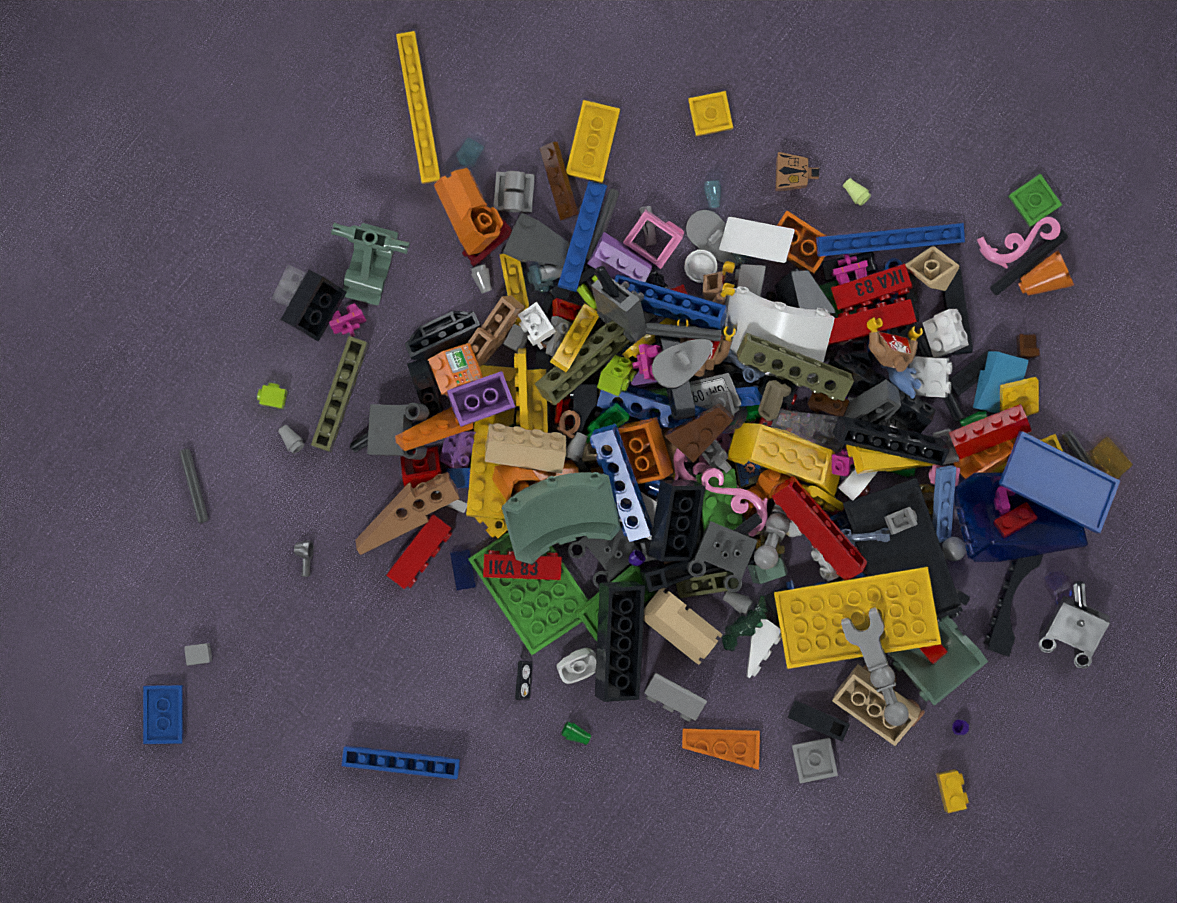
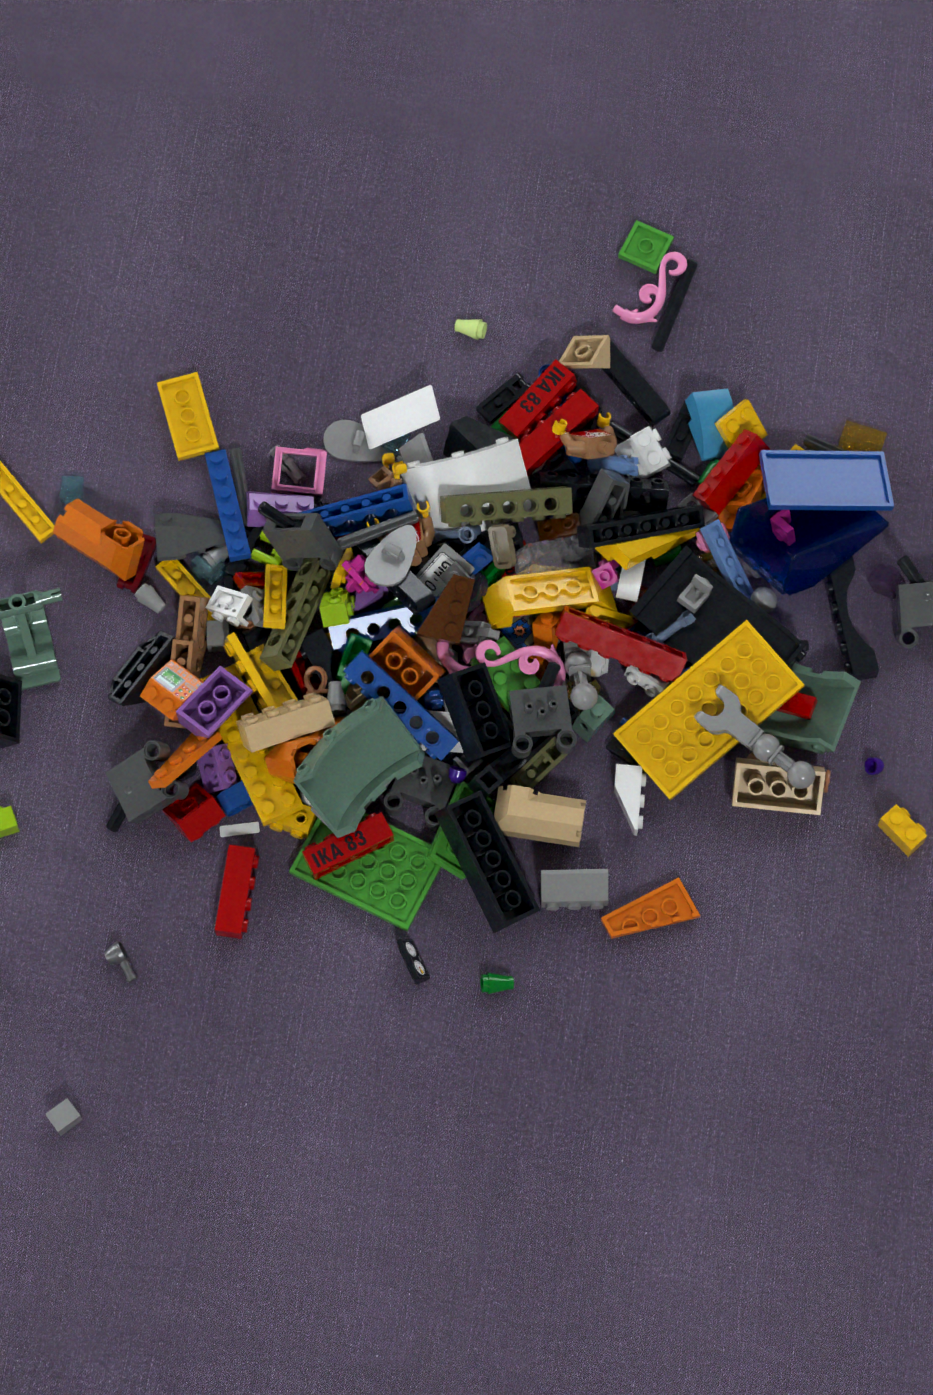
camera: 25 degrees left, 15 degrees down
blue plate [143,685,183,744] -> none
light grey cone [278,425,305,454] -> none
olive brick [311,336,369,452] -> none
dark pink hips [329,303,366,337] -> none
blue brick [341,745,461,779] -> none
medium nougat brick [355,472,460,555] -> none
black slope [407,358,444,419] -> none
clear blue plate [450,549,476,591] -> none
light grey plate [494,171,535,213] -> none
reddish brown plate [539,141,578,221] -> none
white piece [557,648,596,684] -> none
white hat [684,250,717,283] -> none
yellow plate [688,91,733,137] -> none
clear light blue cone [703,180,722,208] -> none
clear green plant [722,595,768,651] -> none
light grey cone [723,591,753,614] -> none
medium nougat torso [775,152,819,191] -> none
orange brick [777,211,826,276] -> none
black slope [787,700,850,742] -> none
light grey plate [792,737,838,783] -> none
blue plate [816,223,965,256] -> none
dark pink hips [831,254,868,285] -> none
white plate [923,309,969,358] -> none
red plate [994,502,1037,538] -> none
reddish brown panel [1016,334,1040,358] -> none
orange cone [1018,250,1074,296] -> none

